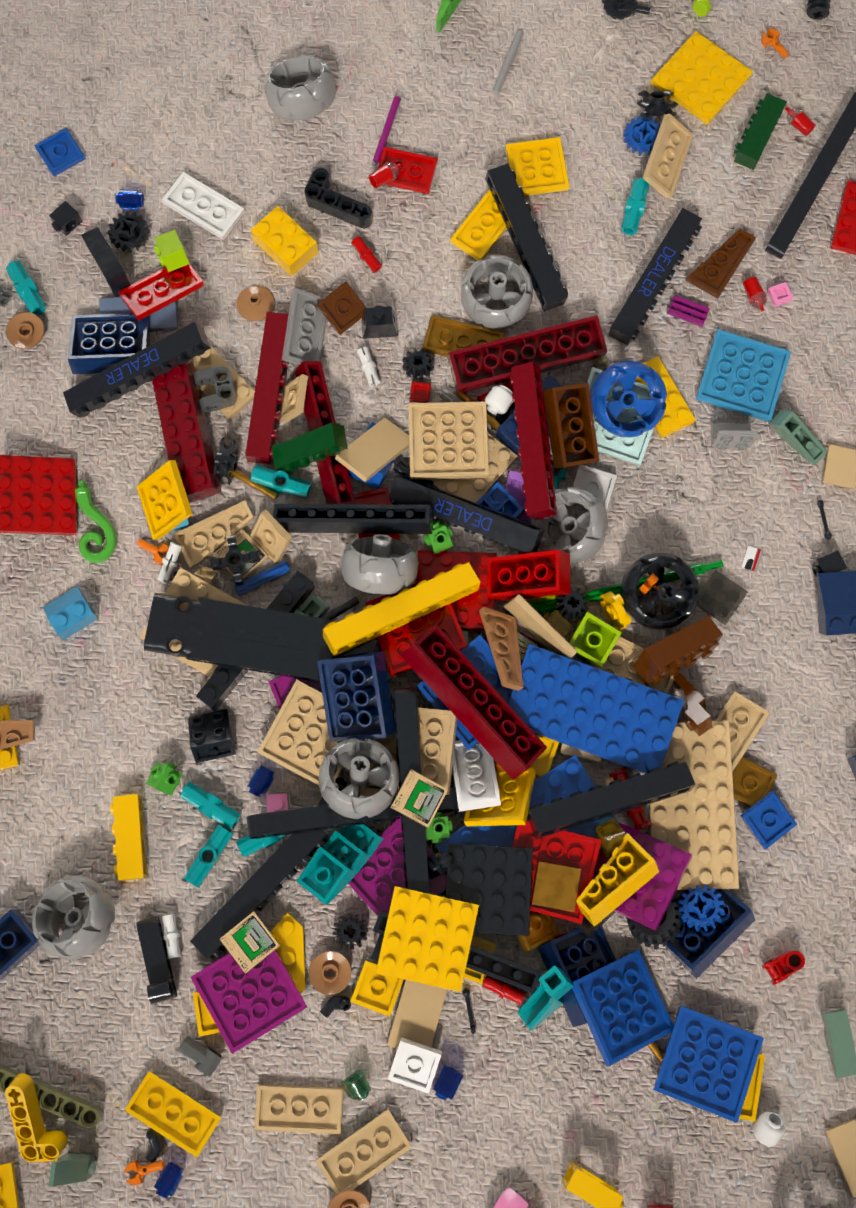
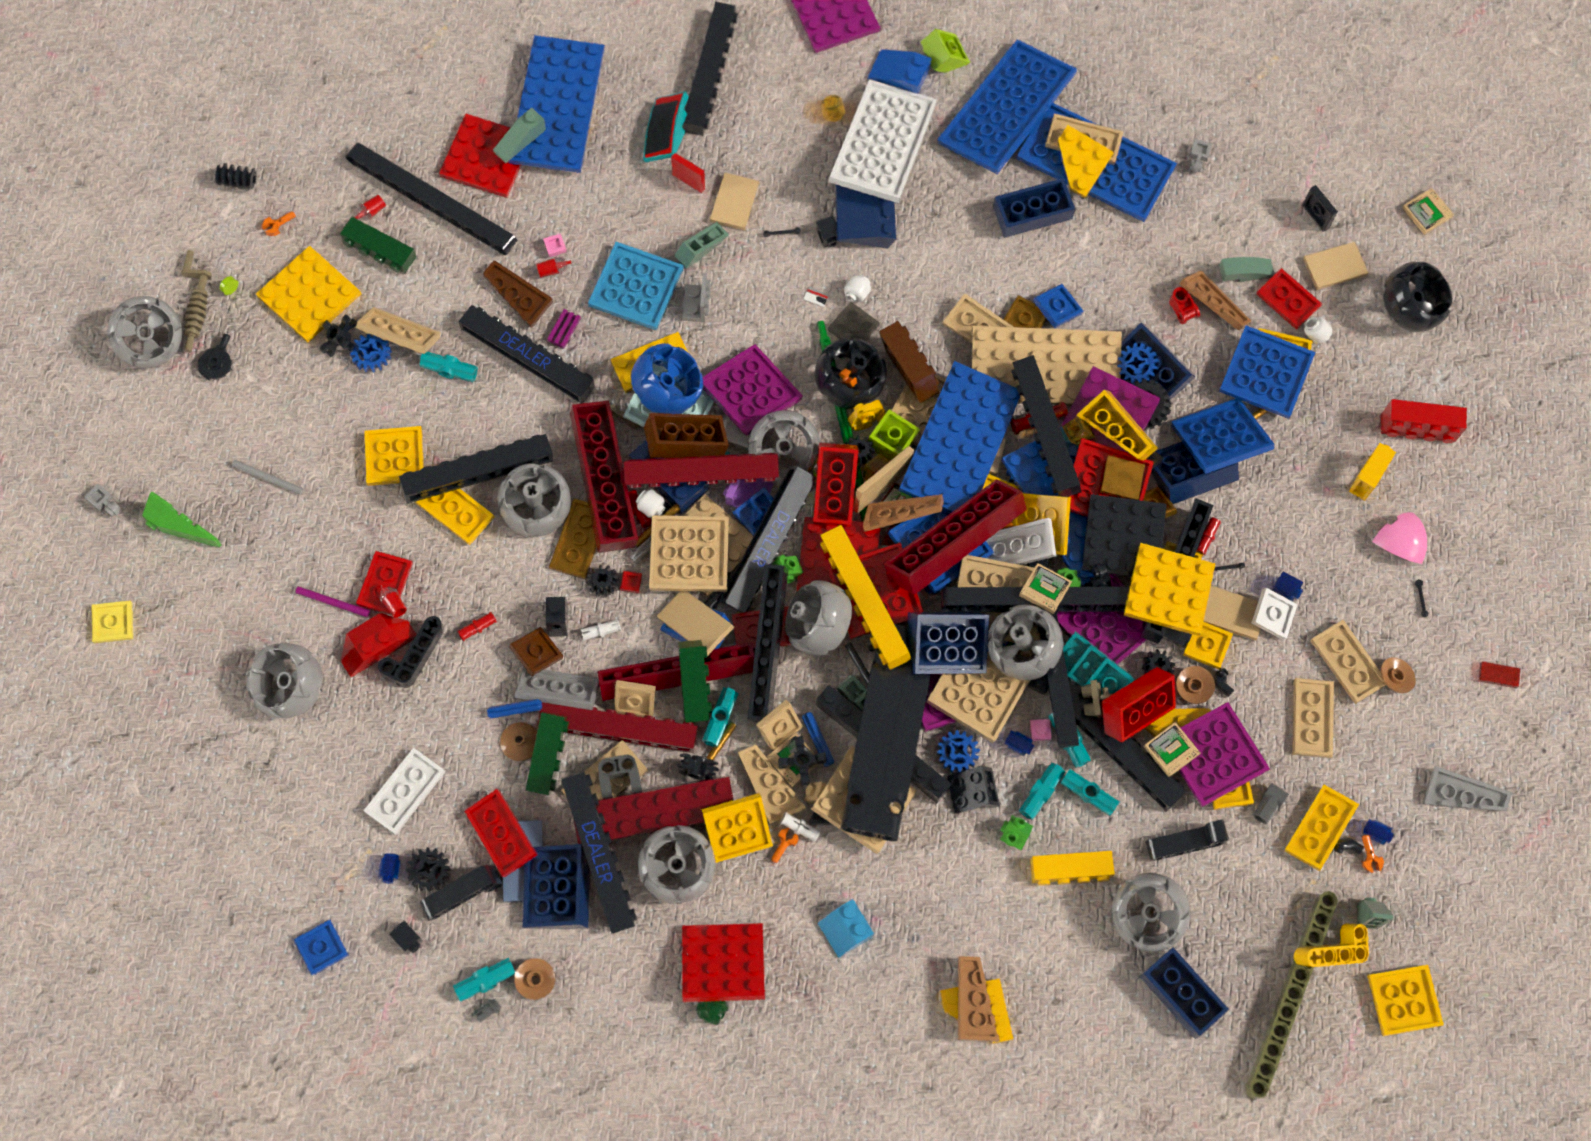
camera: 90 degrees left, 5 degrees down
bright green plant [75,481,117,563] -> none
lime brick [153,230,190,272] -> none
white pin [162,914,181,959] -> none
yellow brick [250,206,318,277] -> none
clear green plate [341,1070,371,1101] -> none
teal arch [517,965,574,1031] -> none
reddish brown slope [673,673,713,736] -> none
none -> red wedge [341,613,417,678]
none -> blue axle [487,699,542,718]
none -> dark green brick [525,712,569,796]
none -> light grey wheel [638,825,715,904]
none -> magenta plate [703,344,803,436]
none -> white head [844,275,871,303]
none -> blue gear [937,730,980,773]
none -> dark tan hips [1081,680,1112,718]
none -> red brick [1102,667,1176,742]
none -> medium nougat wing [1179,270,1252,331]
none -> red plate [1256,268,1322,330]

